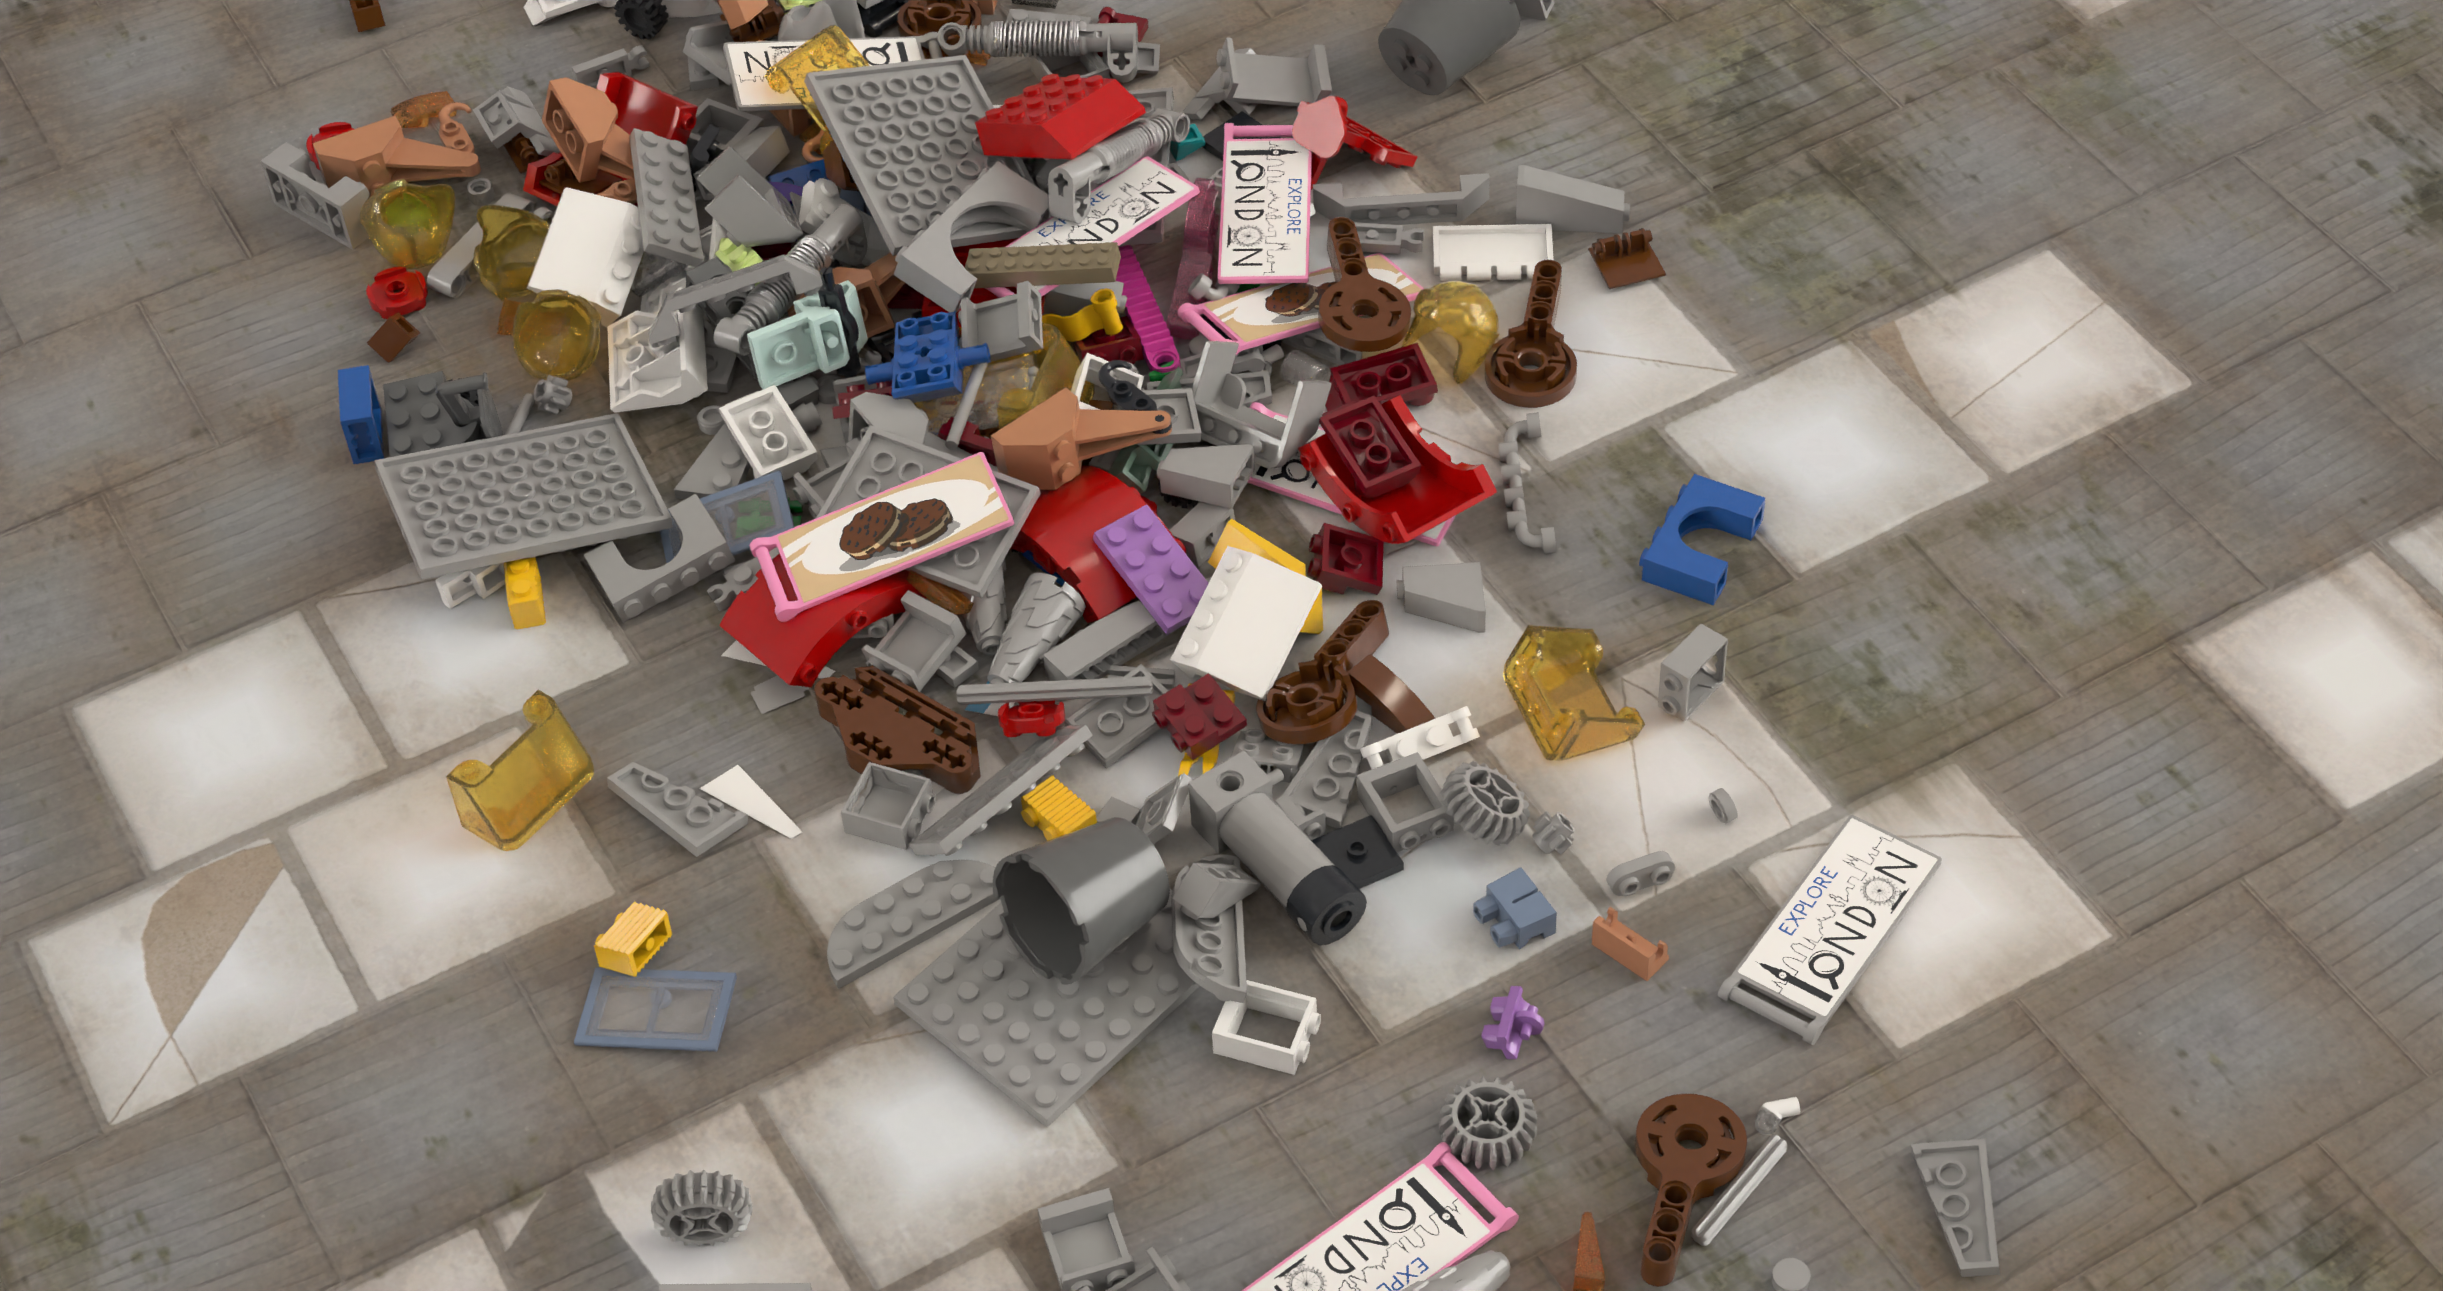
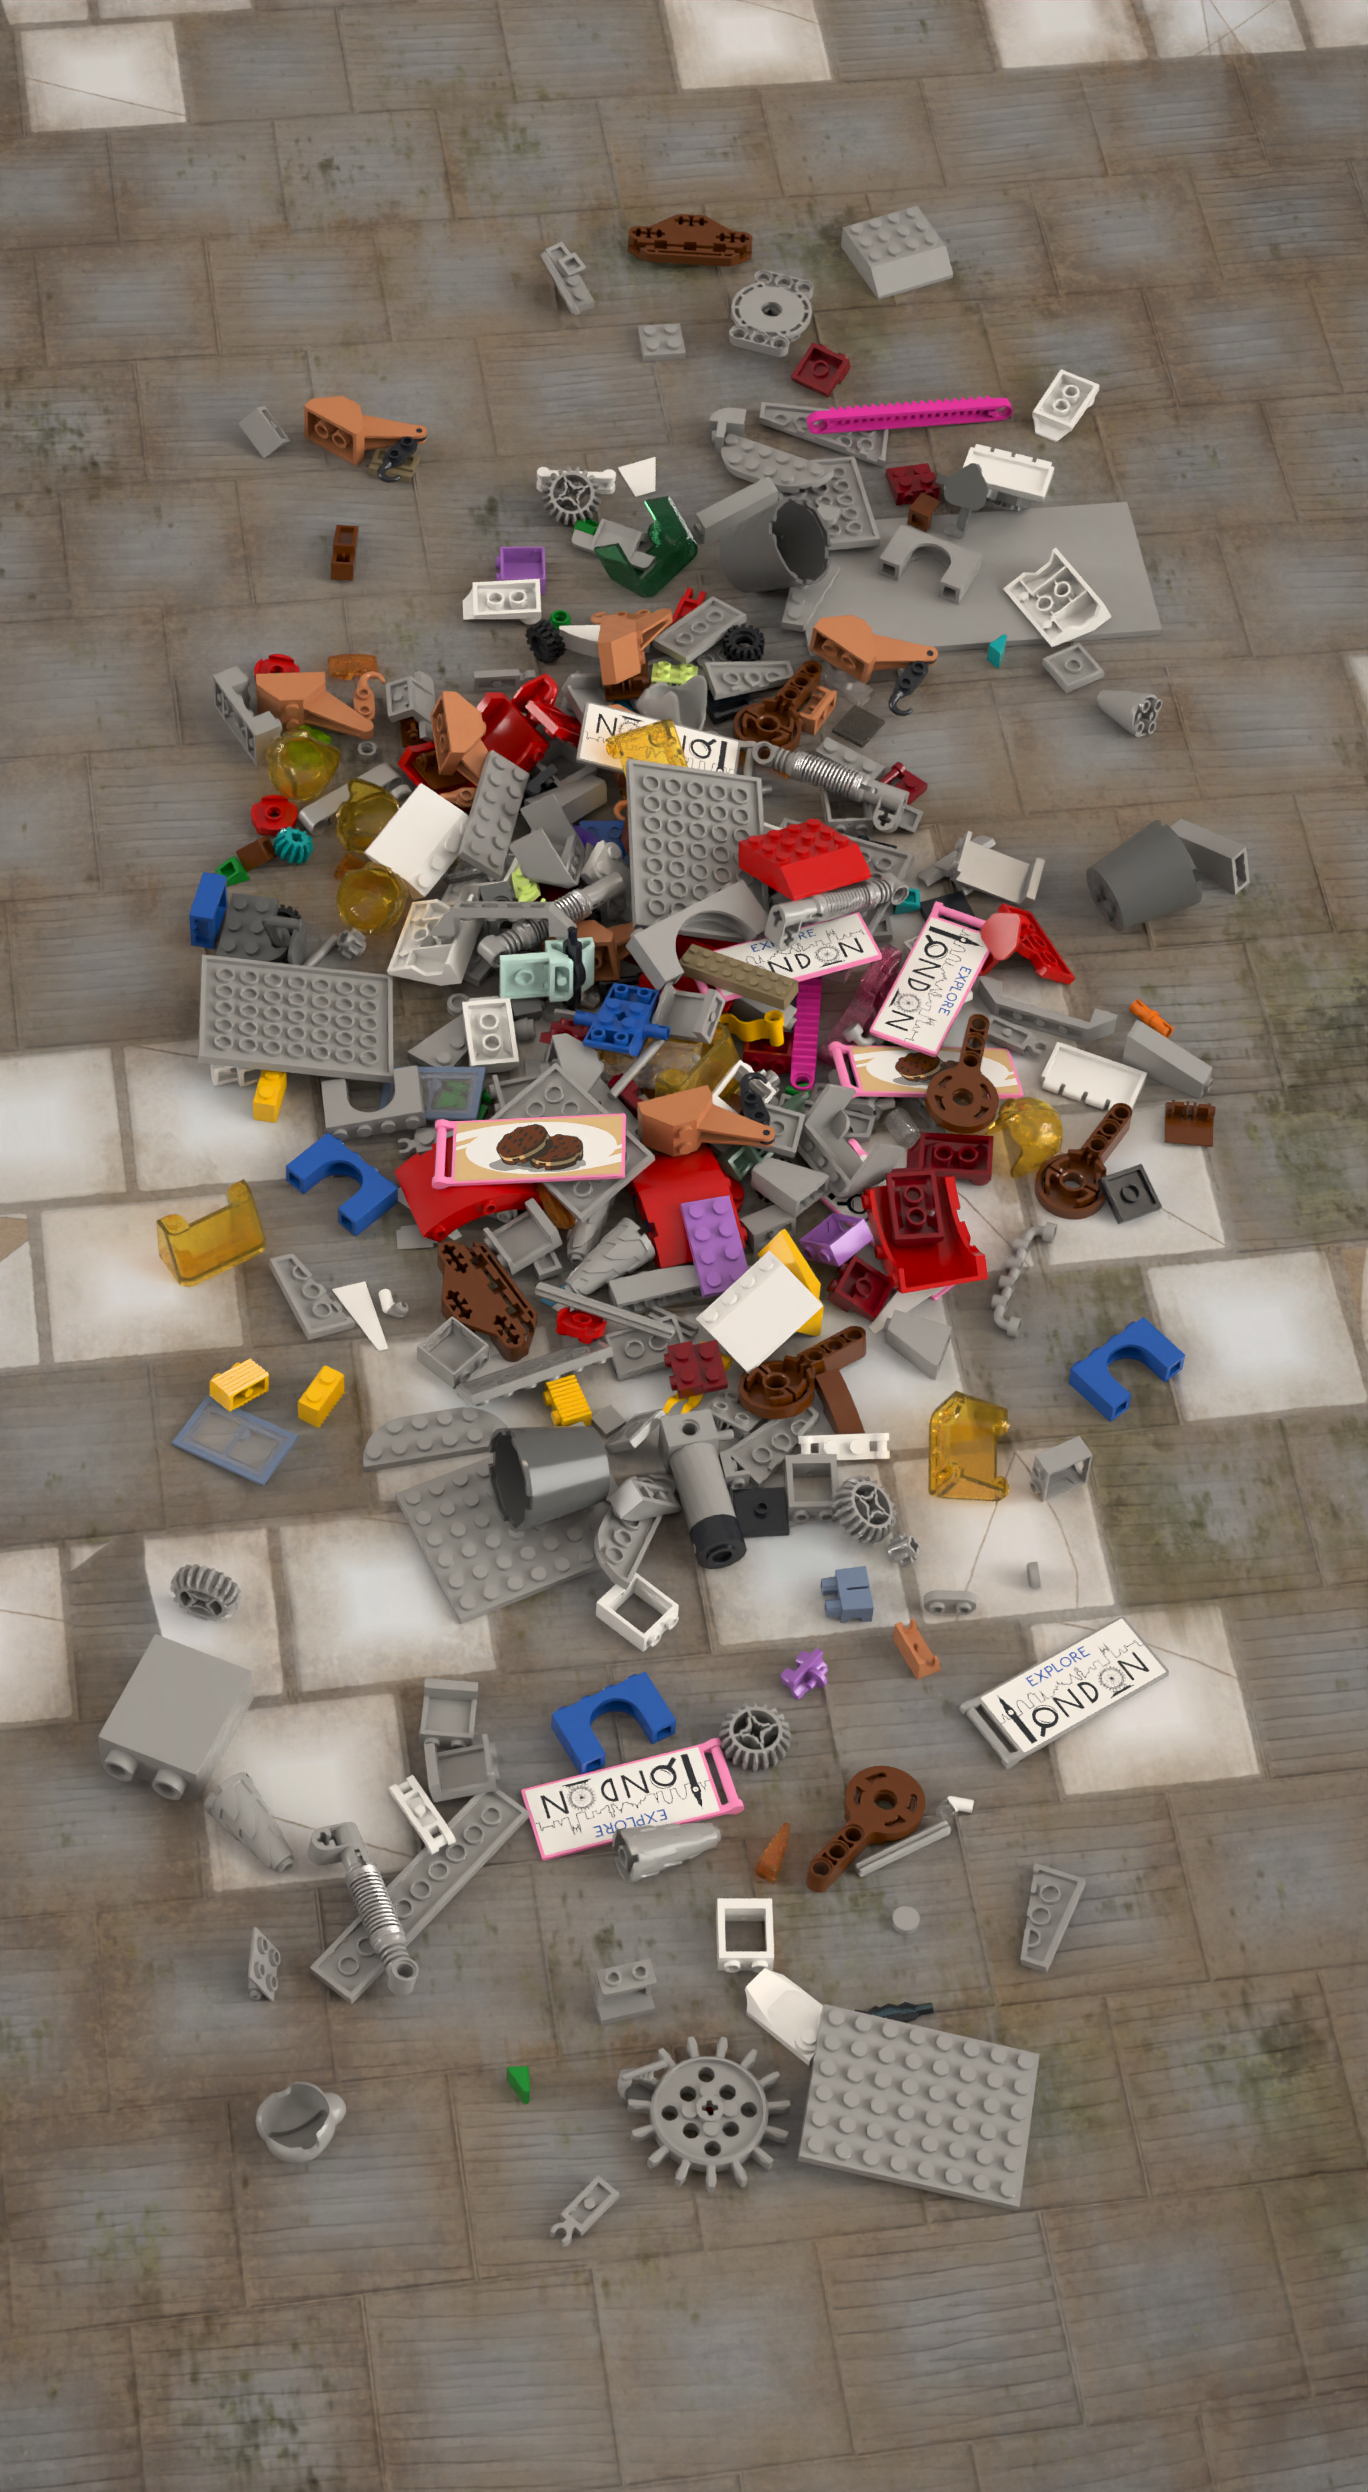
camera: 15 degrees right, 5 degrees up
none -> green slope [215,856,250,887]
none -> teal gear [273,826,314,865]
none -> blue arch [286,1133,398,1237]
none -> yellow brick [297,1365,345,1428]
none -> arm [378,1289,409,1319]
none -> red plate [511,673,582,748]
none -> blue arch [551,1671,676,1775]
none -> medium lavender piece [799,1213,873,1267]
none -> white sticker [869,1288,940,1334]
none -> black plate [1098,1164,1162,1224]
none -> orange pin [1129,999,1174,1038]

